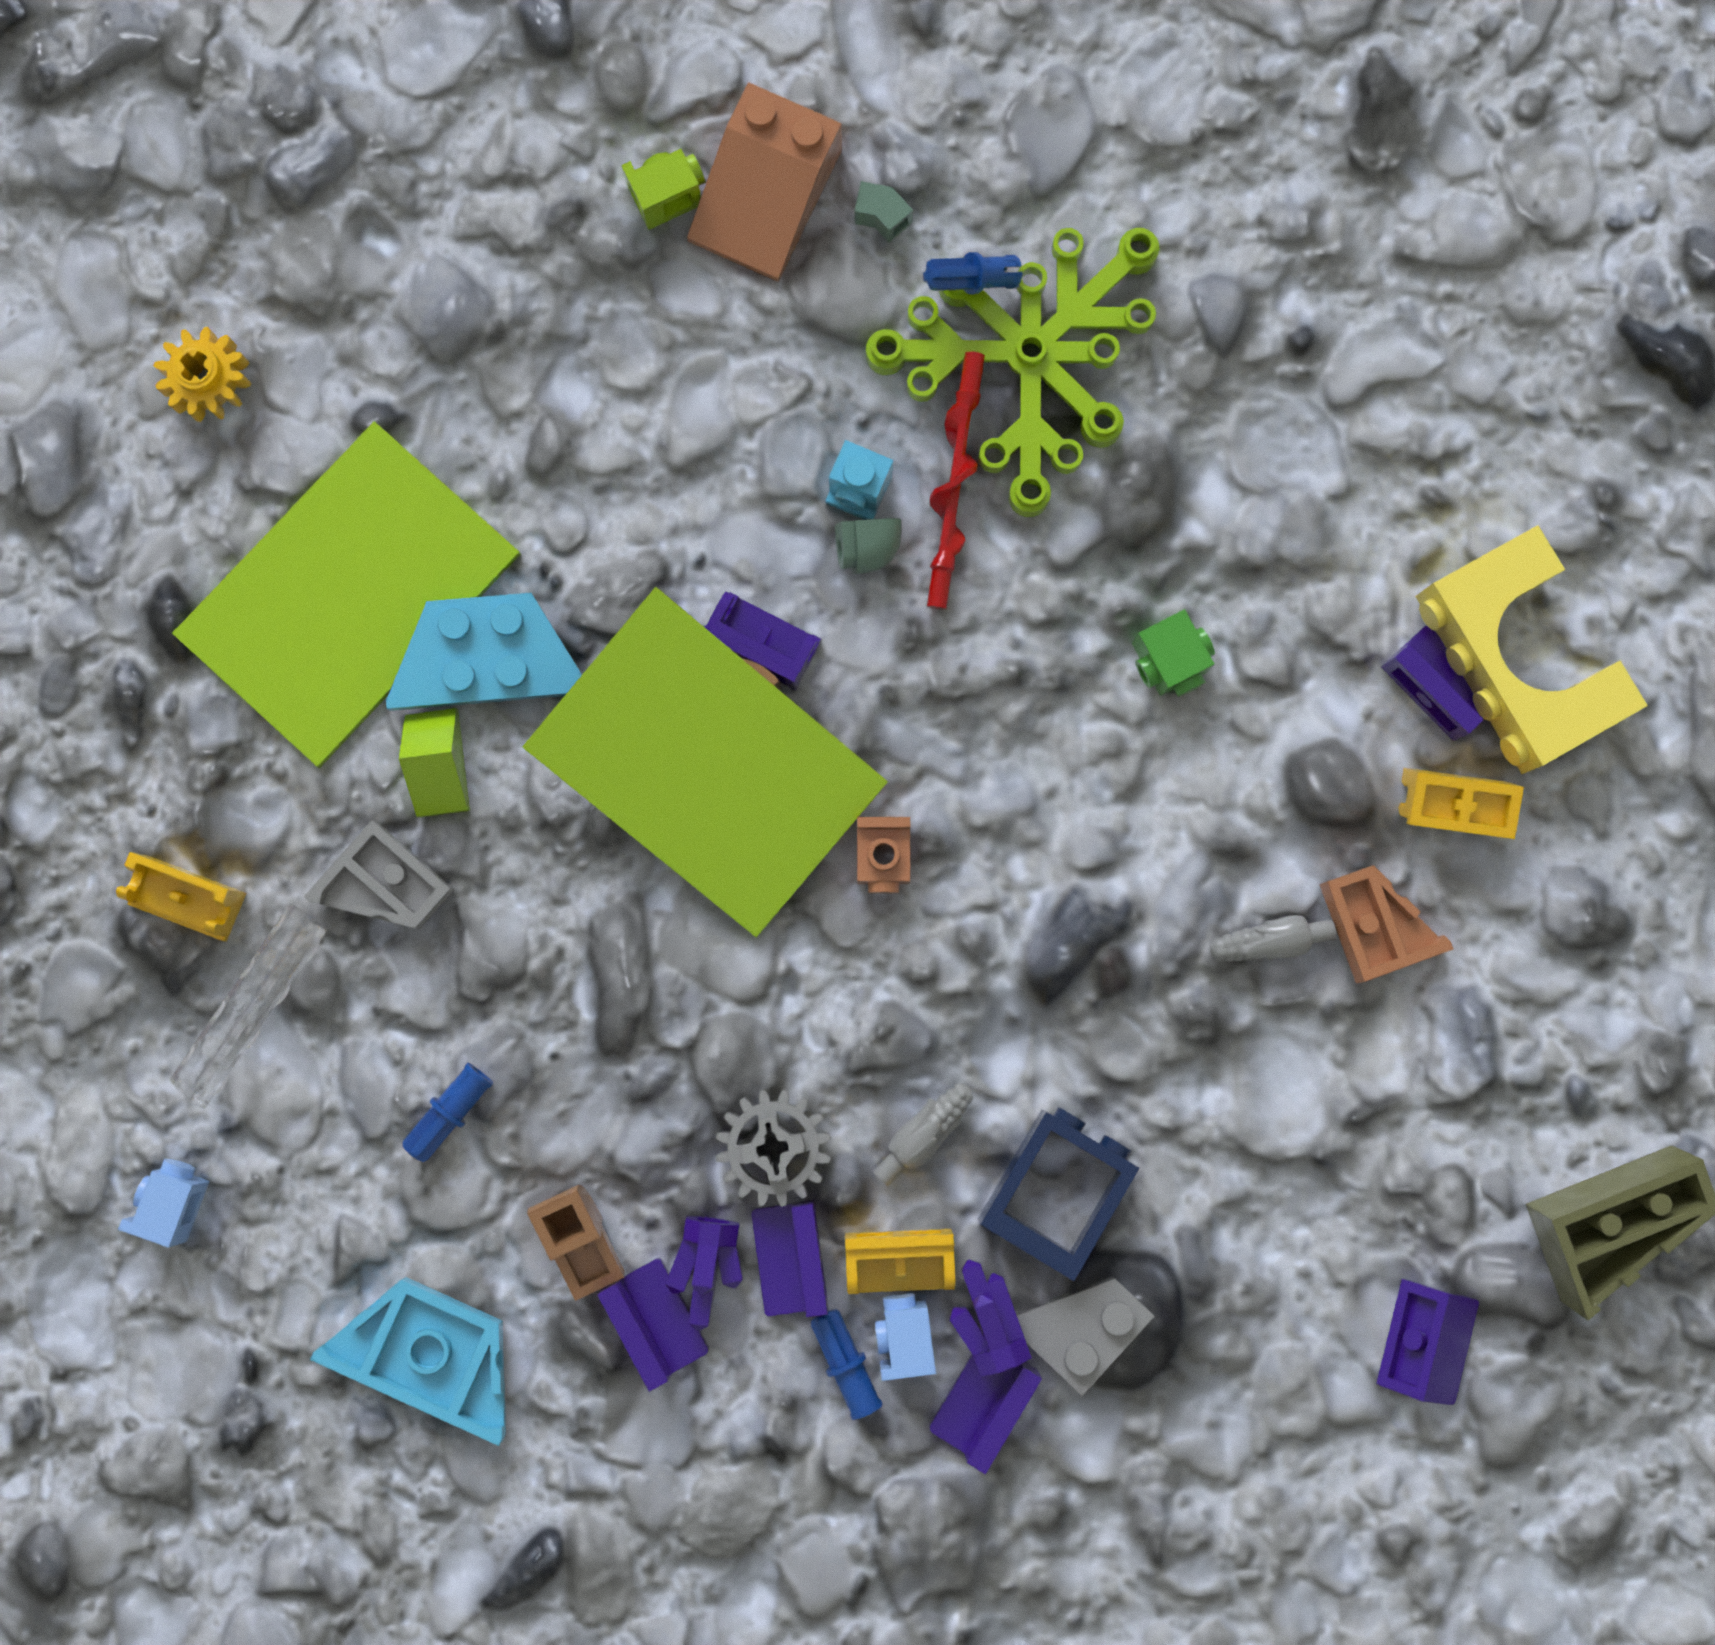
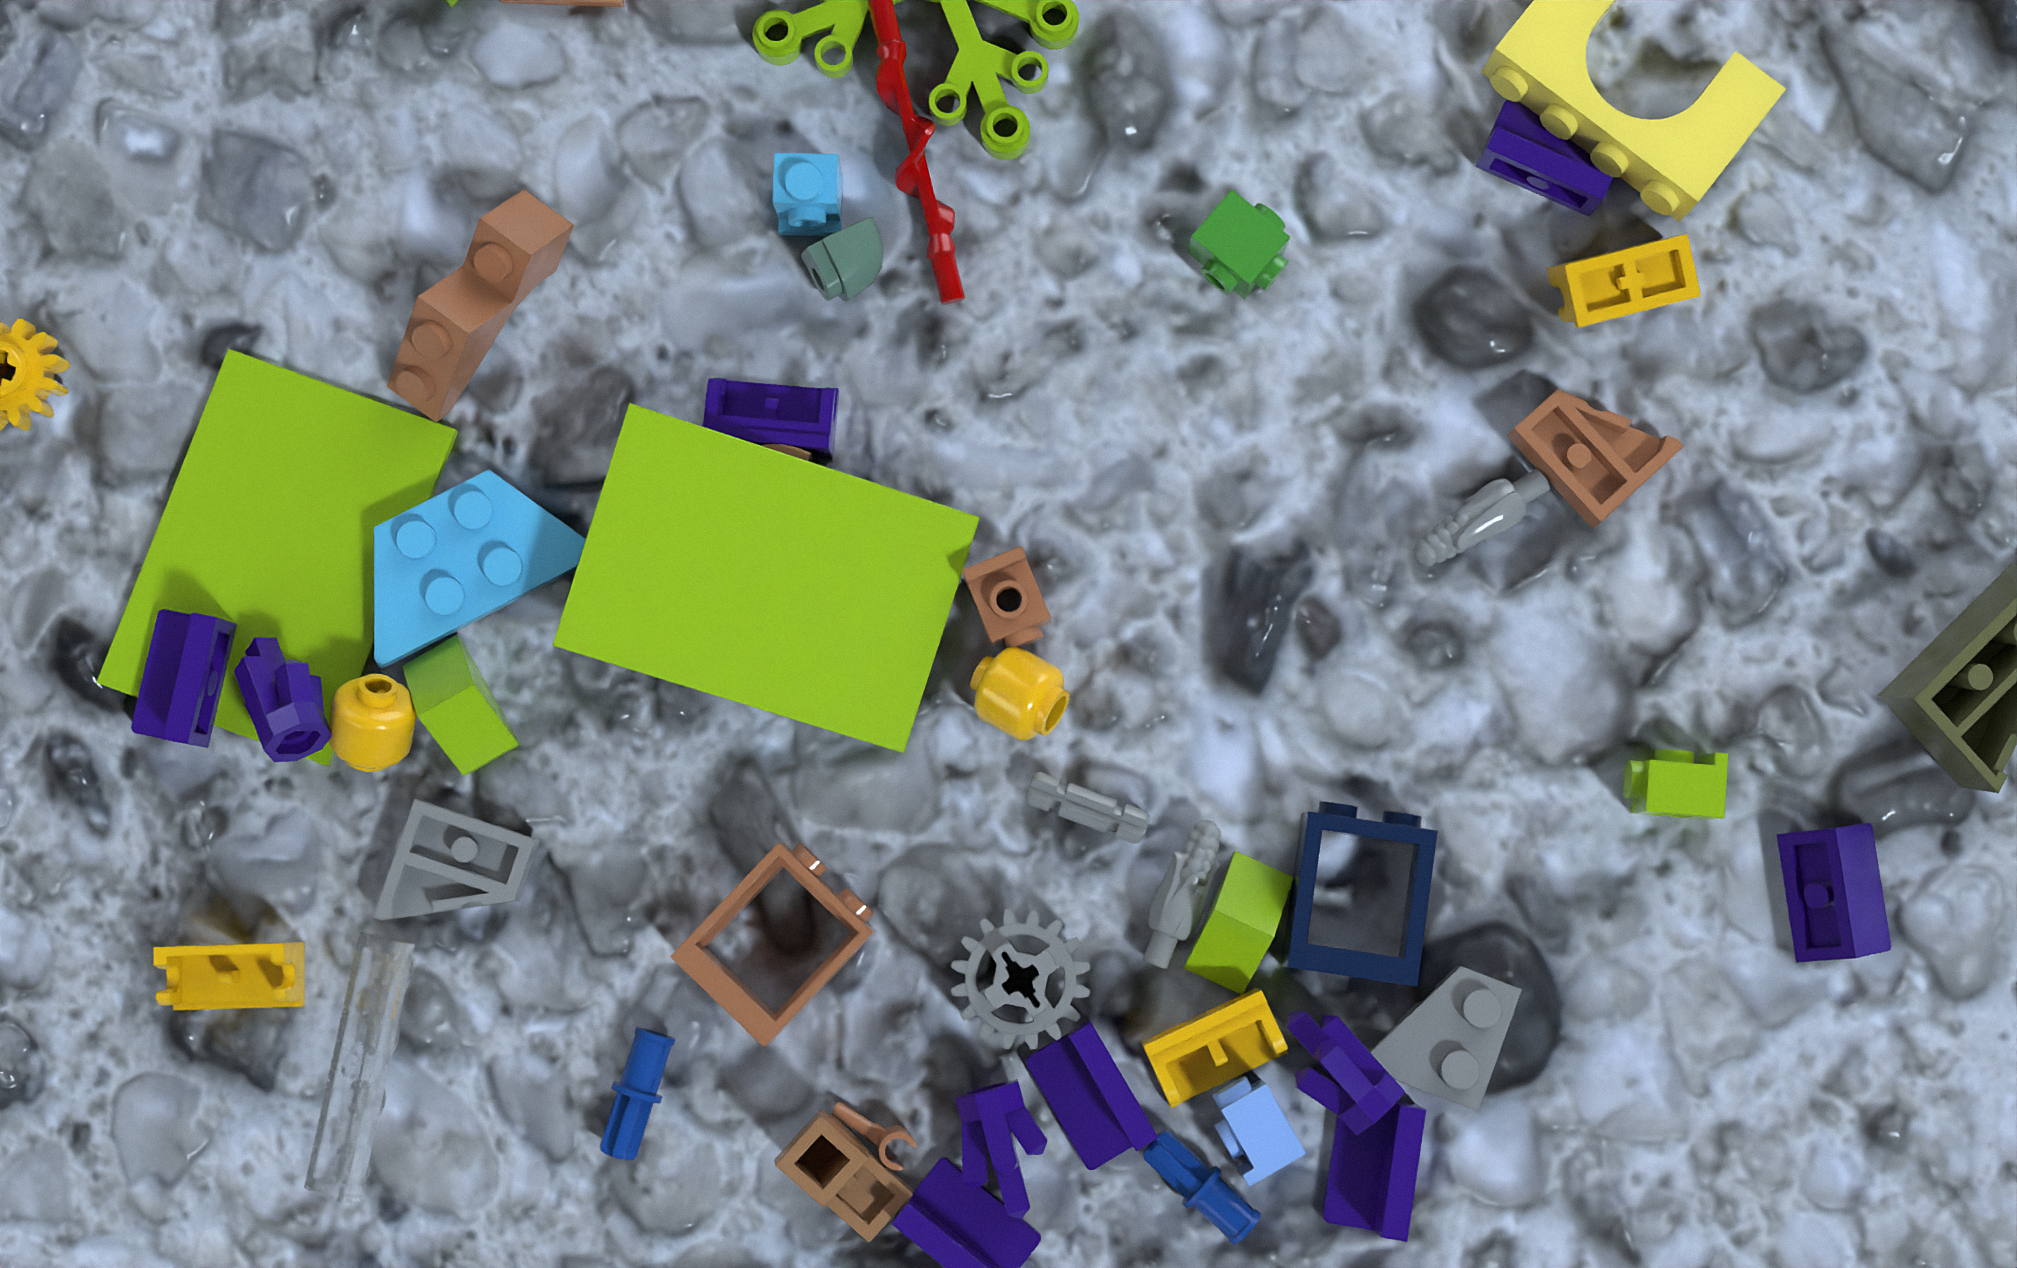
camera: 20 degrees left, 0 degrees up
none -> dark purple panel [131,609,237,748]
none -> dark purple rock [234,637,332,762]
none -> yellow head [329,674,417,772]
none -> nougat arch [386,189,574,423]
none -> nougat window [670,842,876,1047]
none -> nougat hand [831,1101,917,1171]
none -> yellow head [970,647,1070,741]
none -> light grey axle [1025,772,1150,844]
none -> lime slope [1183,851,1294,995]
none -> lime brick [1623,749,1728,820]

